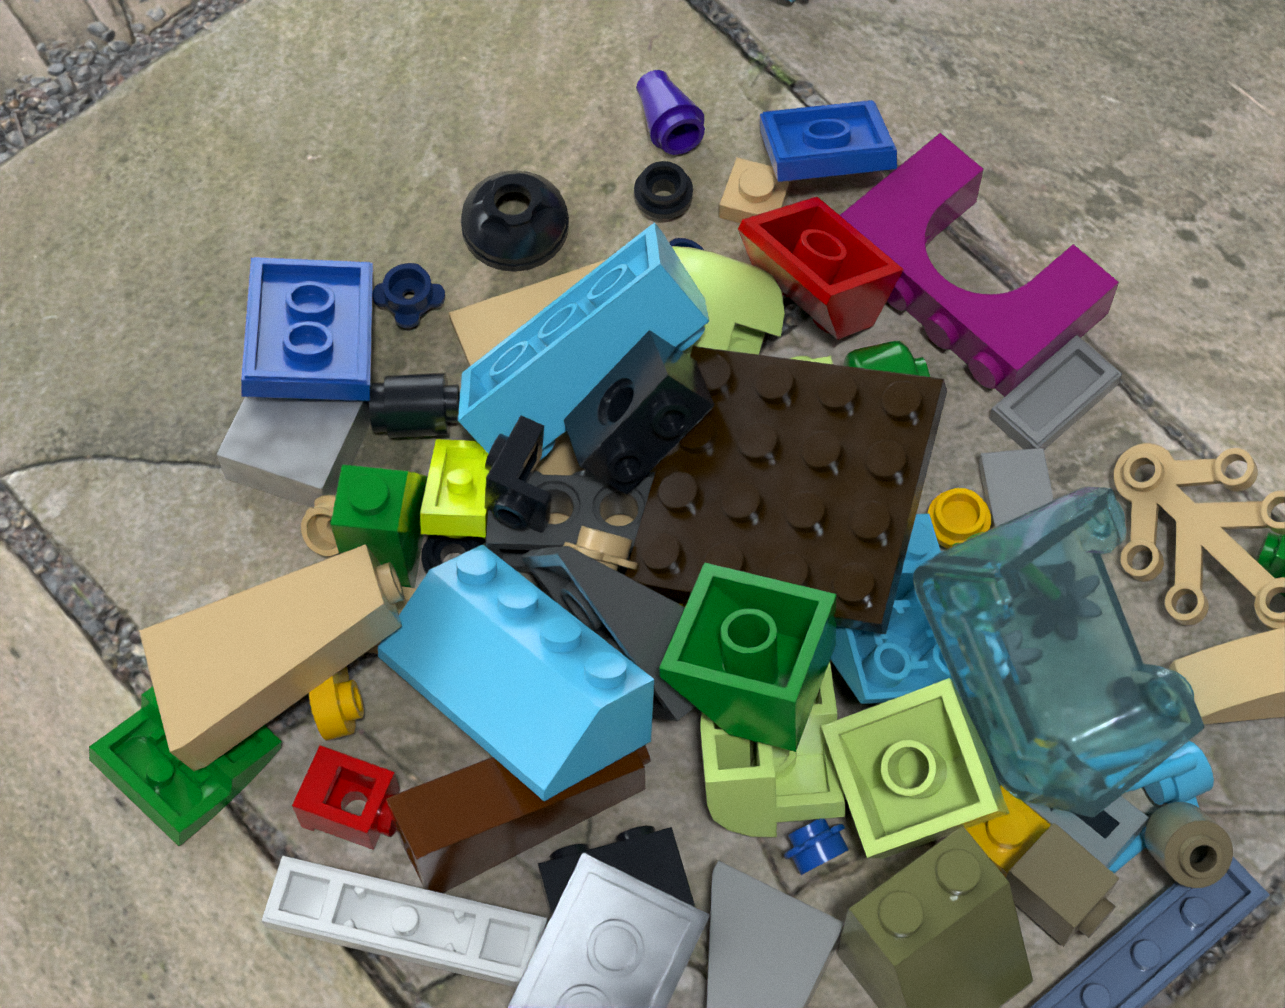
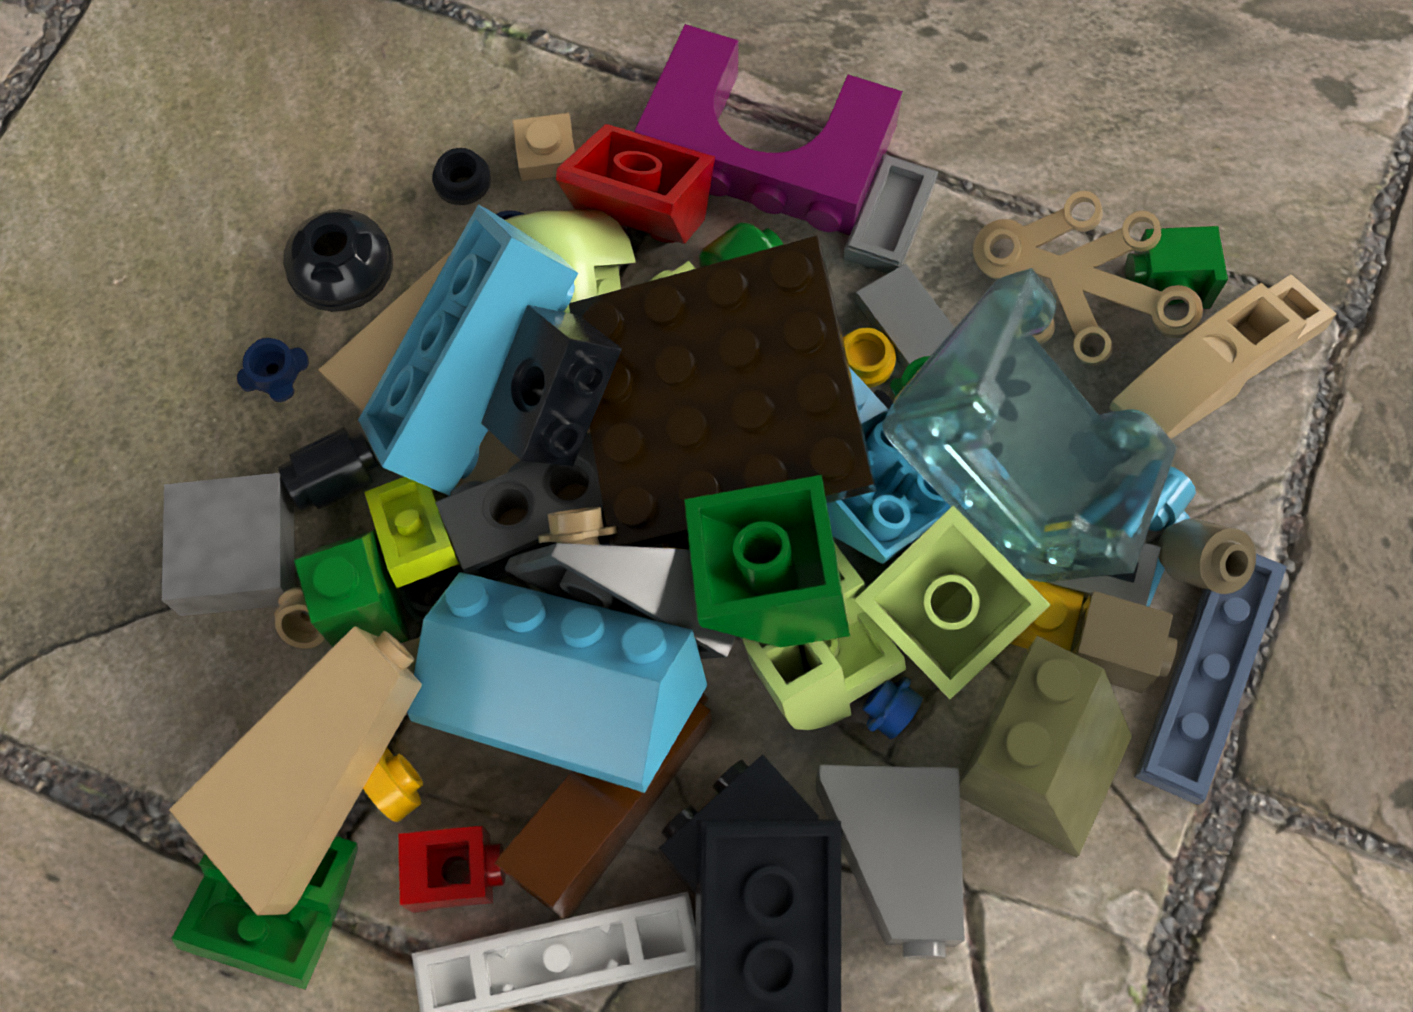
camera: 25 degrees left, 5 degrees up
tile [241,257,373,401] -> none
black bracket [484,415,552,533] -> none
dark purple cone [636,70,705,155] -> none
blue tile [760,100,897,182] -> none

